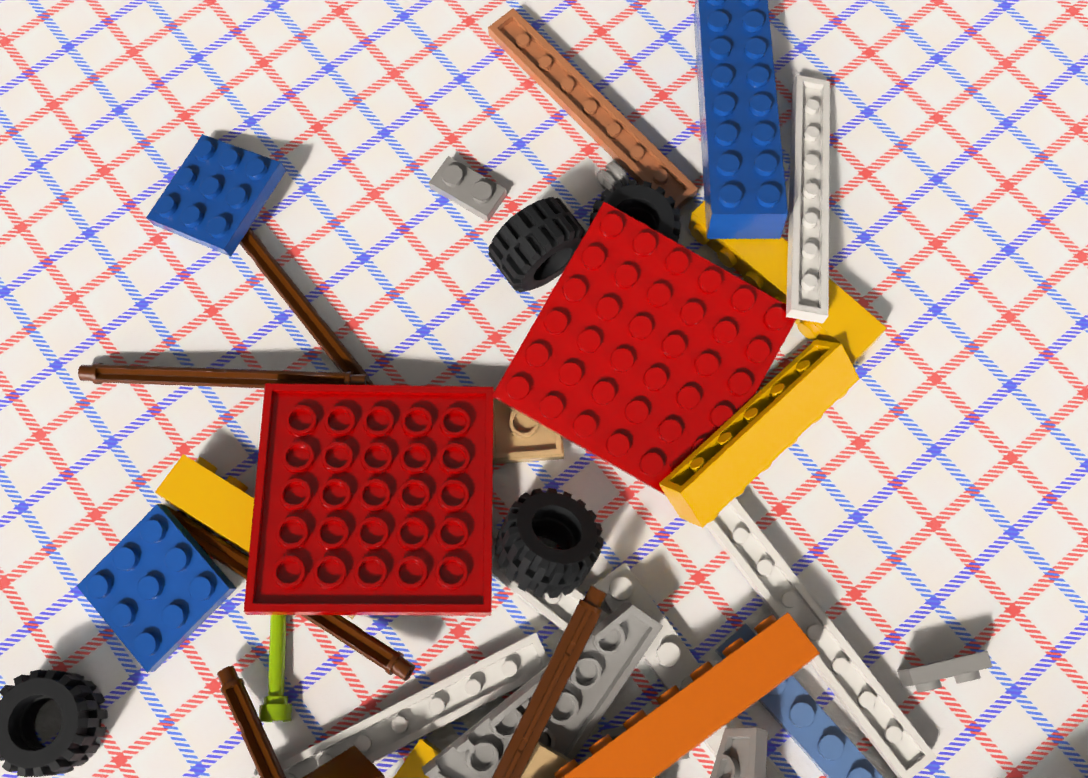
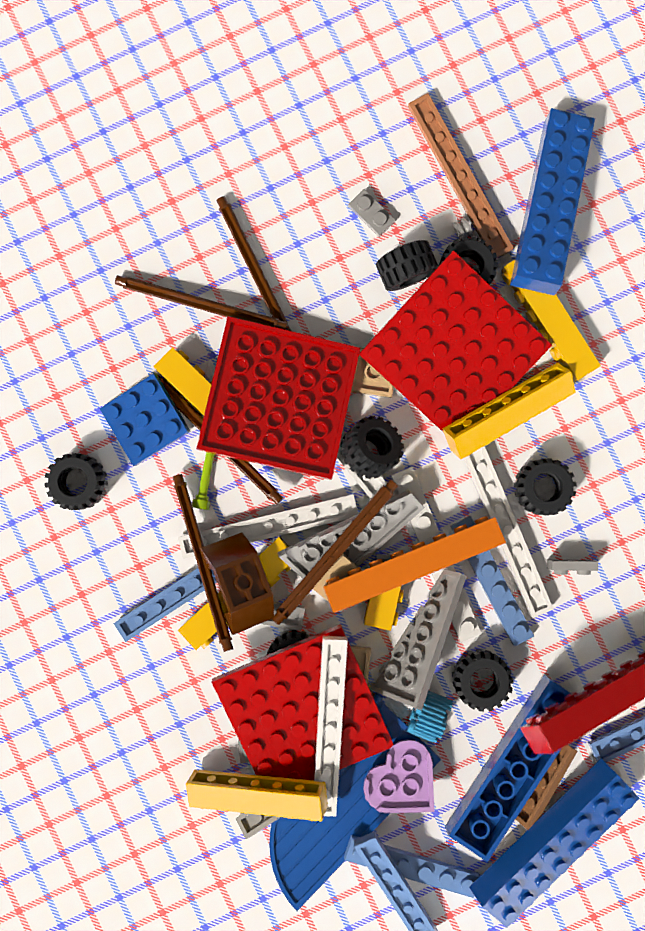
camera: 15 degrees right, 15 degrees up
blue plate [146,134,287,257] -> none
white plate [786,75,830,324] -> none
none -> black tyre [514,458,577,516]

